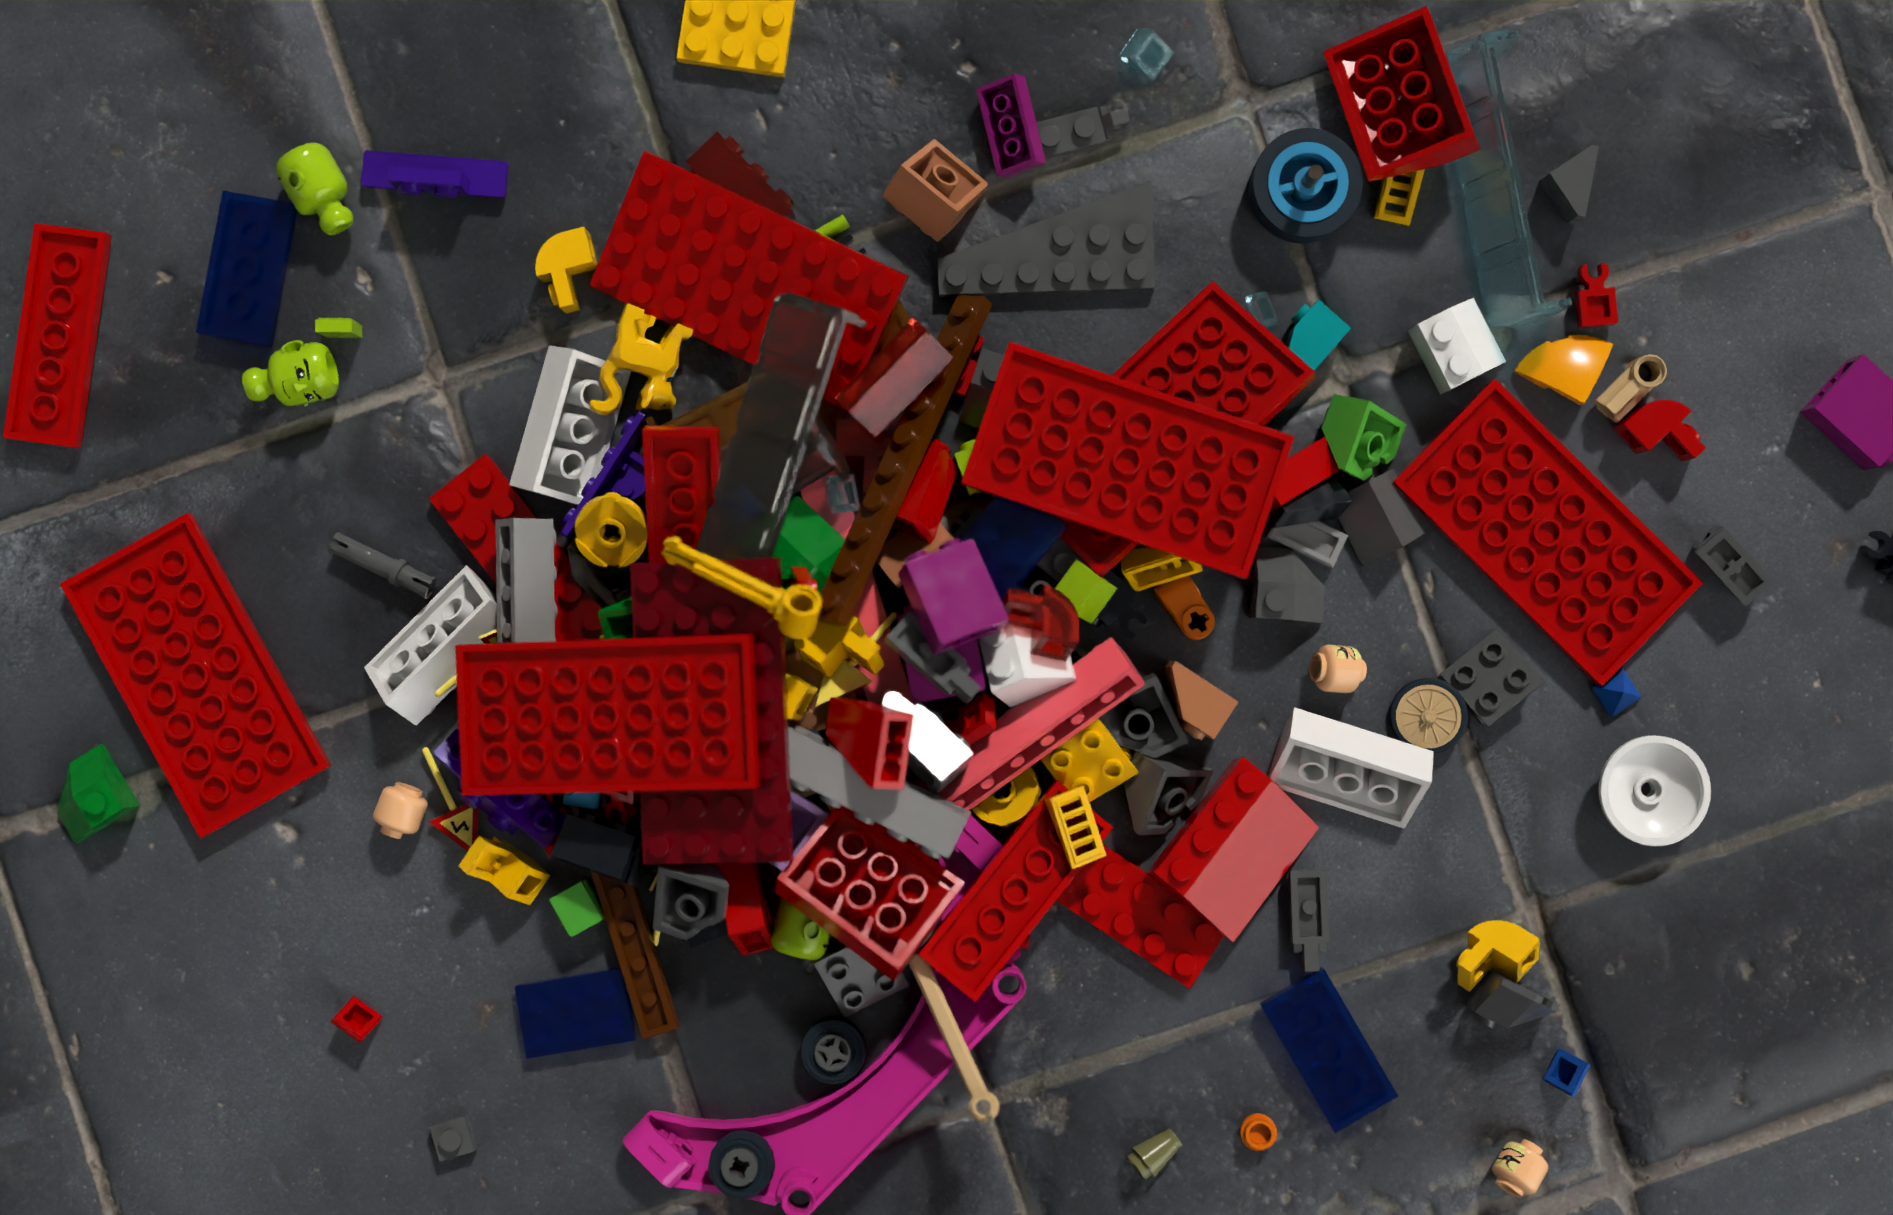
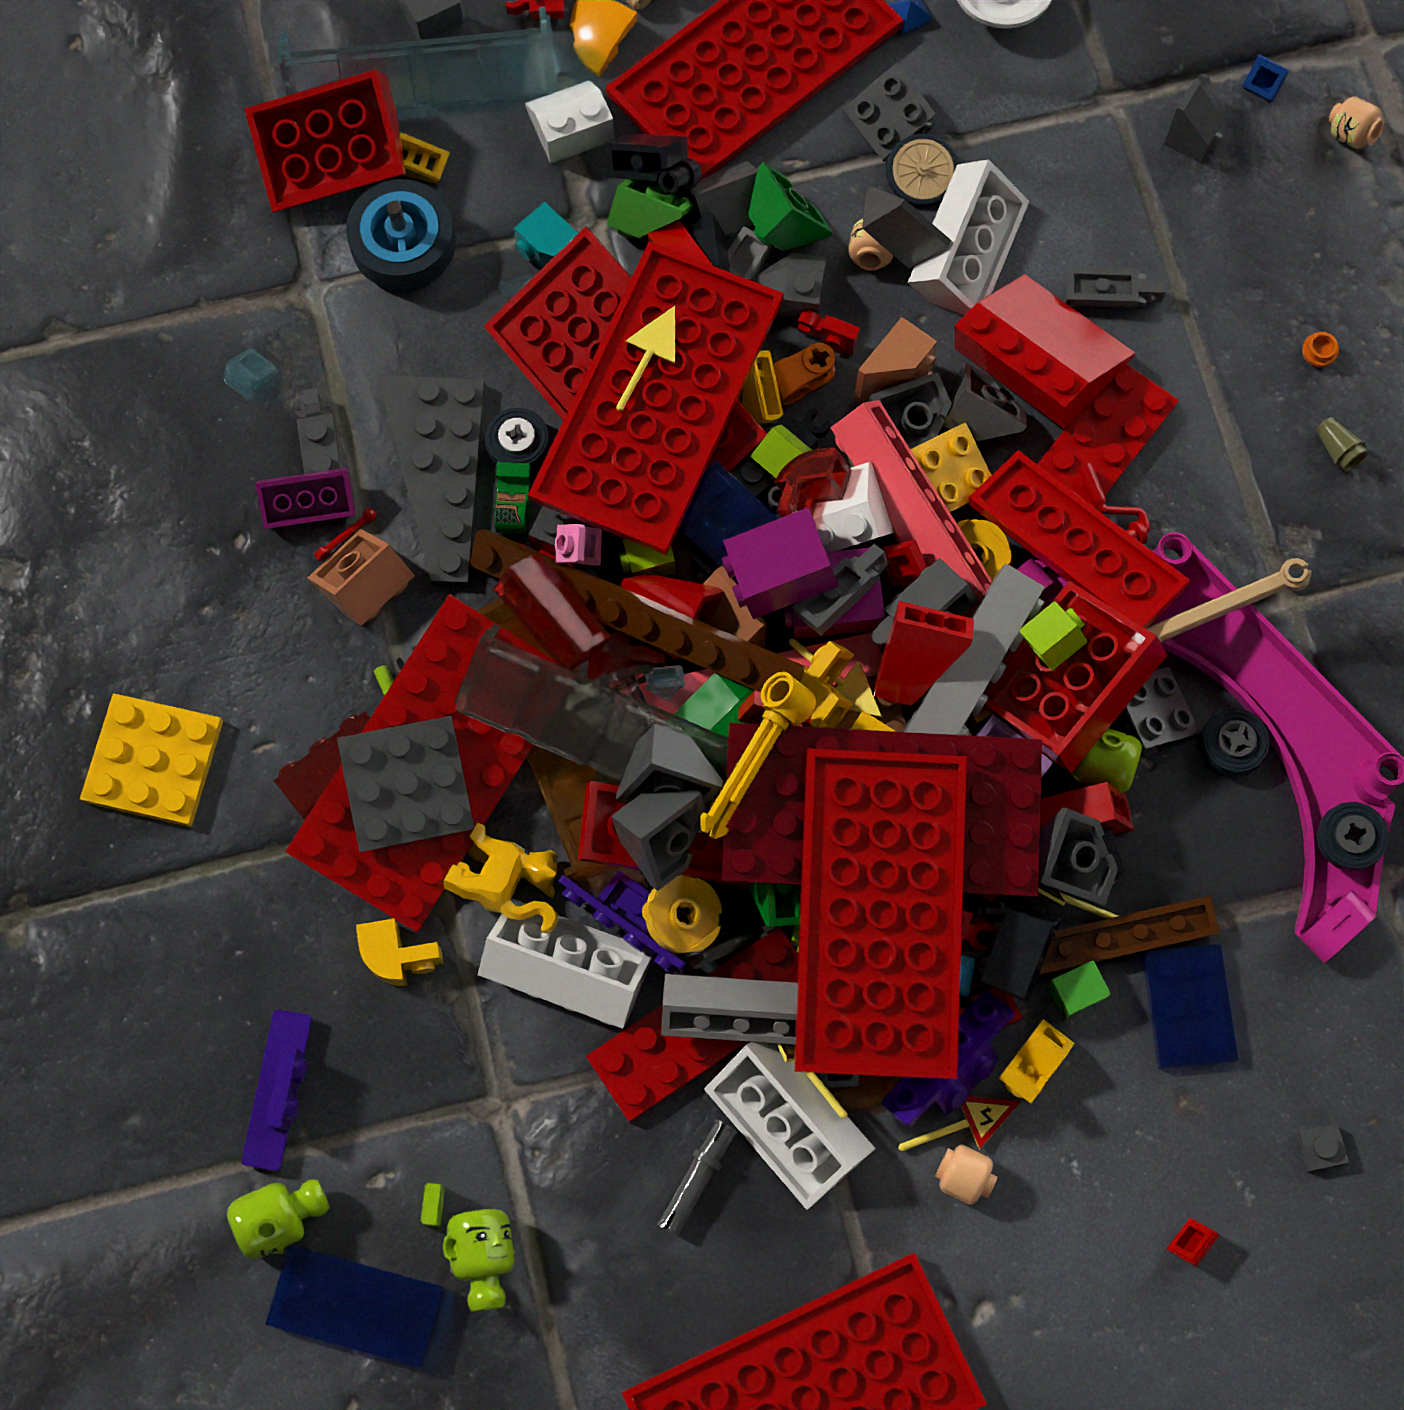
camera: 85 degrees left, 15 degrees down
yellow slope [1045,786,1106,869] -> none
clear blue plate [1259,967,1399,1133] -> none
yellow brick [1456,920,1540,992] -> none
none -> red hinge [314,508,377,562]
none -> dark grey plate [337,716,474,853]
none -> black wheel [485,408,550,469]
none -> green leg [495,462,533,535]
none -> bright pink bracket [555,524,602,566]
none -> black hinge [605,133,702,193]
none -> dark grey slope [611,790,707,891]
none -> light yellow piece [616,306,675,411]
none -> dark grey slope [616,724,723,804]
none -> green slope [748,162,833,251]
none -> red plate [797,309,860,355]
none -> dark grey slope [862,186,952,269]
none -> lime brick [1019,601,1088,671]
none -> red piece [1078,462,1151,545]

